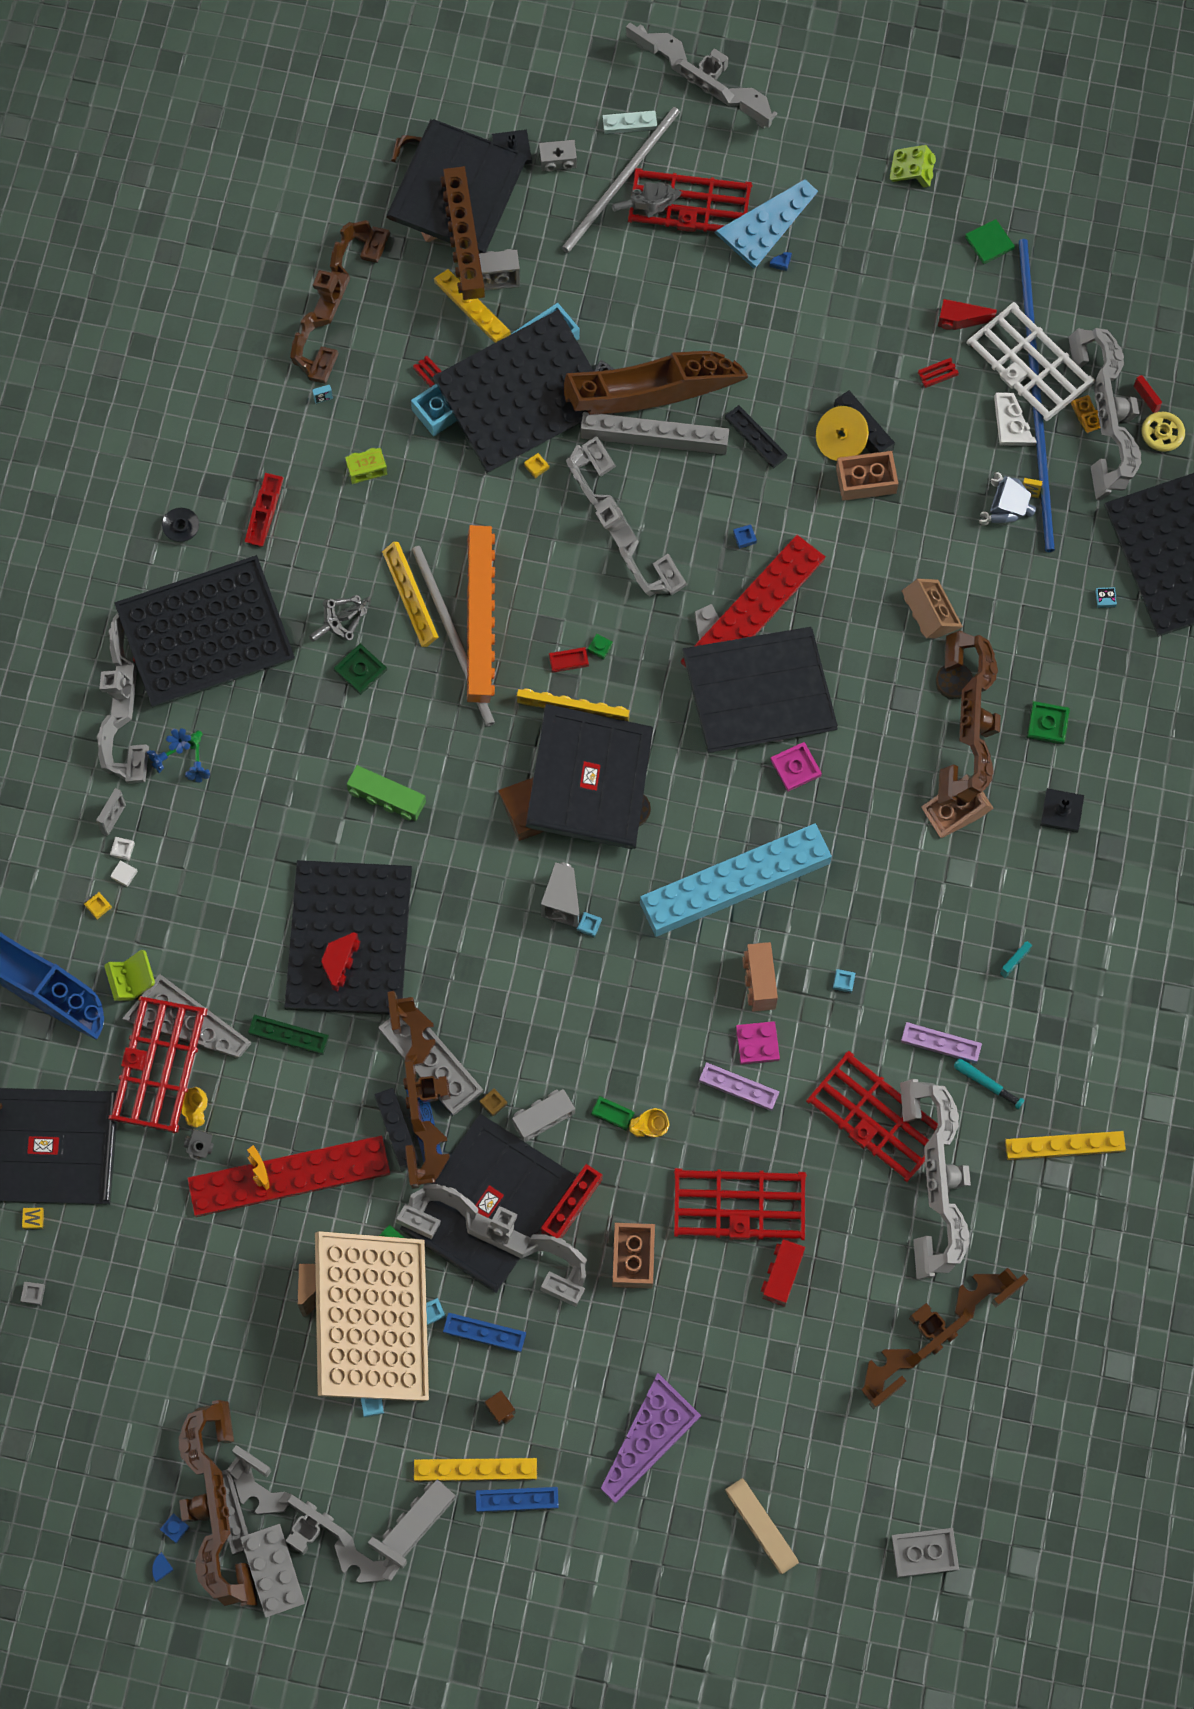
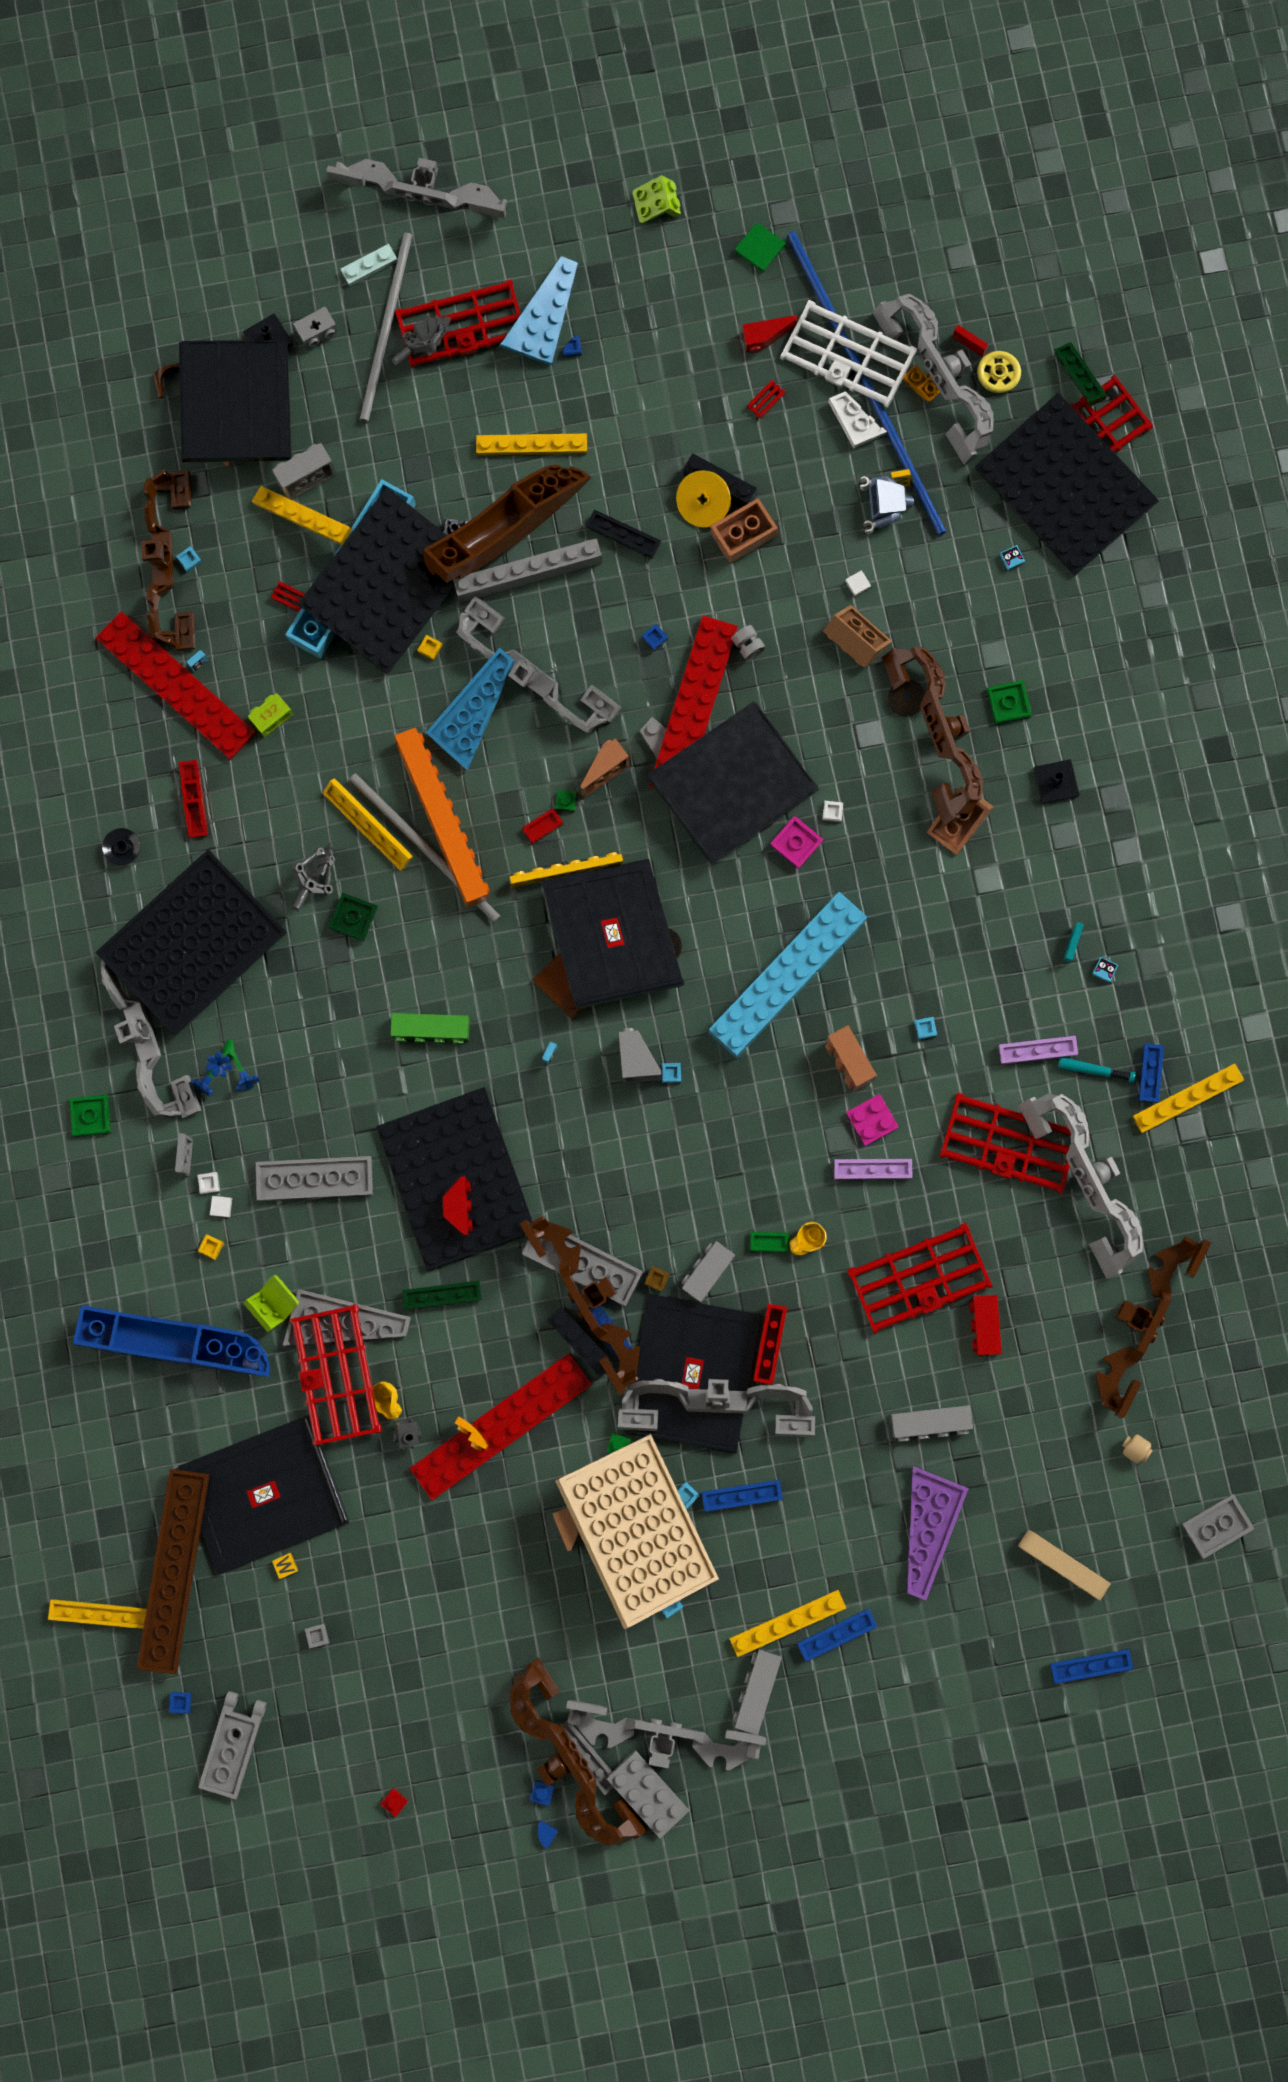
camera: 15 degrees left, 10 degrees up
reddish brown brick [441,166,485,300] -> none
reddish brown brick [485,1390,516,1425] -> none
nougat brick [612,1223,655,1289] -> none
none -> green tile [69,1094,111,1137]
none -> red plate [95,611,256,760]
none -> medium azure tile [175,546,202,573]
none -> light grey plate [256,1156,373,1201]
none -> red plate [380,1788,409,1817]
none -> dark azure wing [426,648,515,770]
none -> yellow plate [476,433,587,456]
none -> medium azure tile [542,1042,558,1065]
none -> nougat slope [581,738,630,799]
none -> light grey wheel [732,625,766,661]
none -> white tile [822,801,843,823]
none -> white tile [845,570,871,597]
none -> light grey brick [890,1405,973,1442]
none -> blue plate [1050,1649,1133,1684]
none -> tile [1092,957,1118,983]
none -> tan head [1122,1434,1153,1464]
none -> blue plate [1138,1043,1164,1103]

